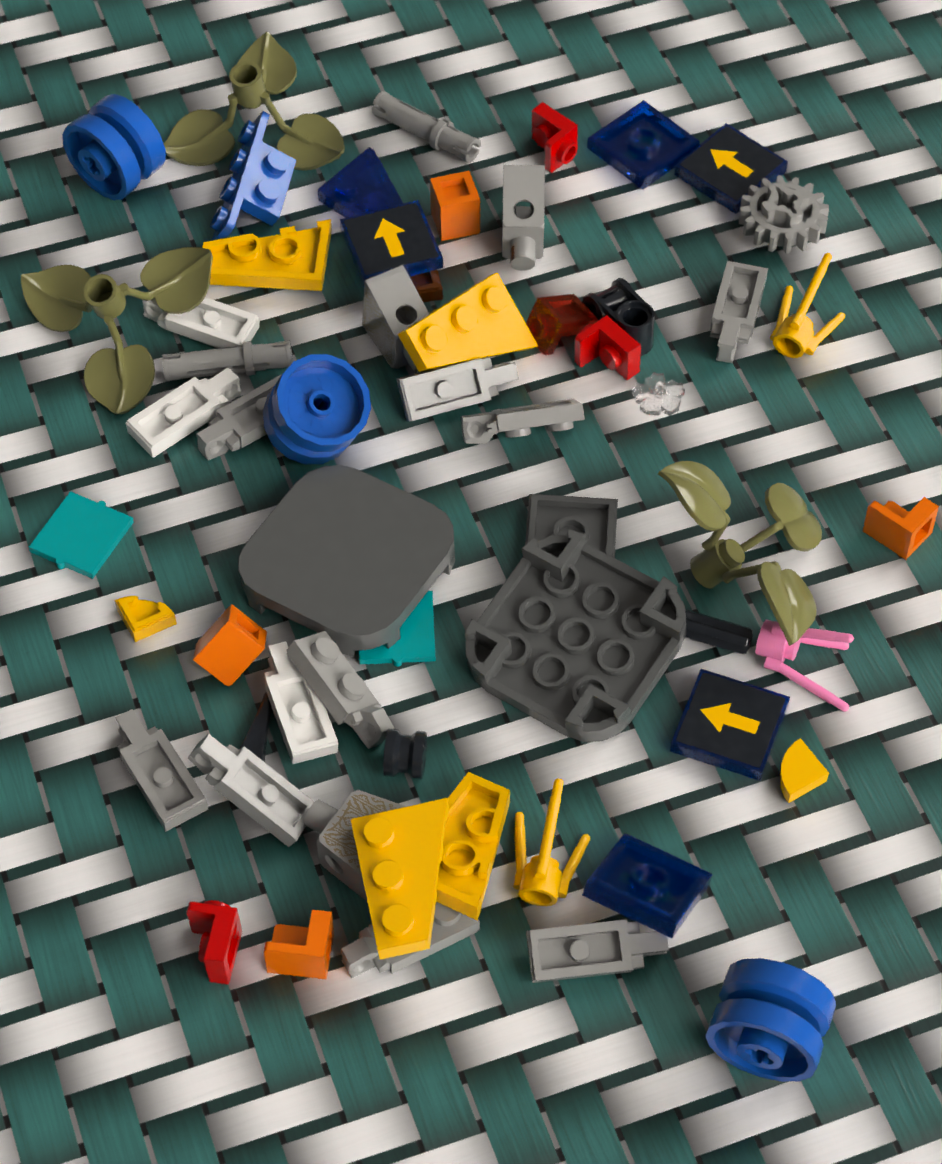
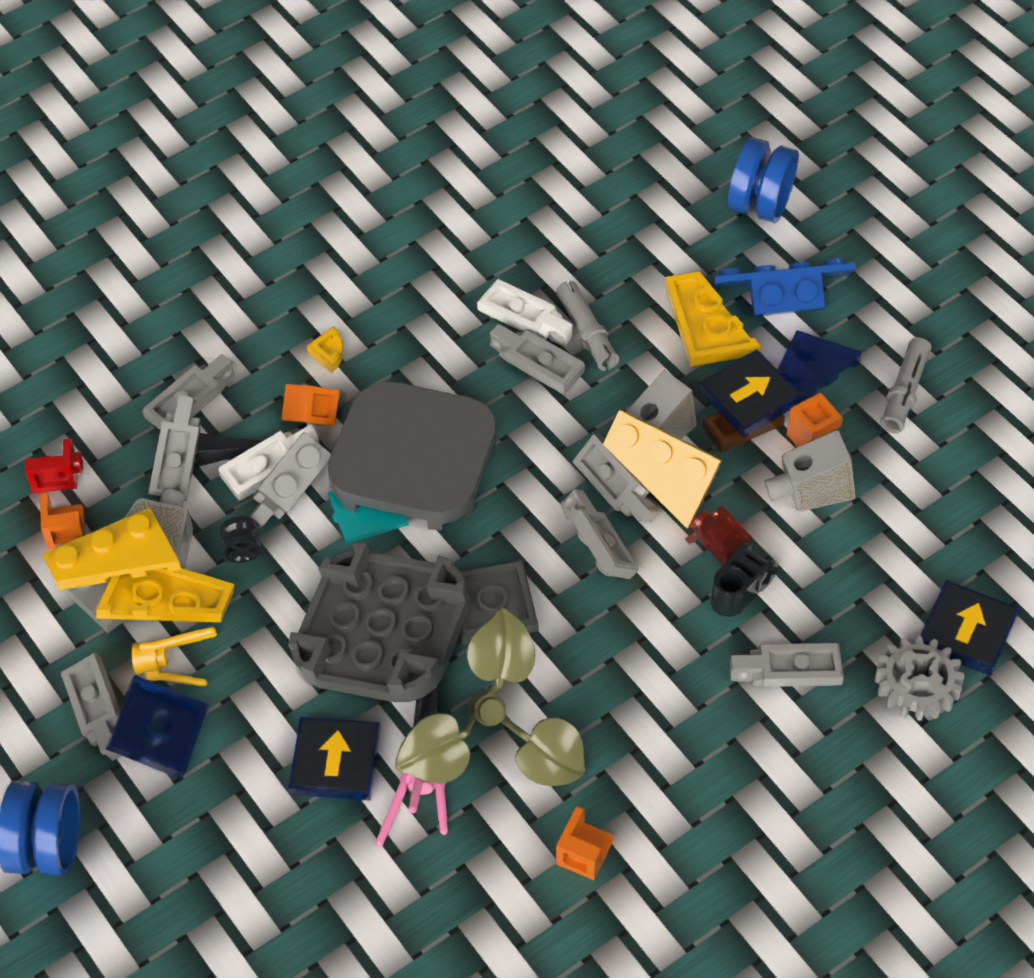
camera: 75 degrees right, 0 degrees up
olive plant [21,247,213,415] -> none
teal piece [29,491,134,579] -> none
white hinge [142,291,260,349] -> none
olive plant [163,31,345,171] -> none
blue wheel [263,354,371,464] -> none
red bracket [532,102,578,173] -> none
red bracket [574,315,641,381] -> none
clear blue tile [587,100,700,190] -> none
clear plant [632,372,685,416] -> none
yellow plant [770,253,845,358] -> none
yellow tile [780,738,829,803] -> none

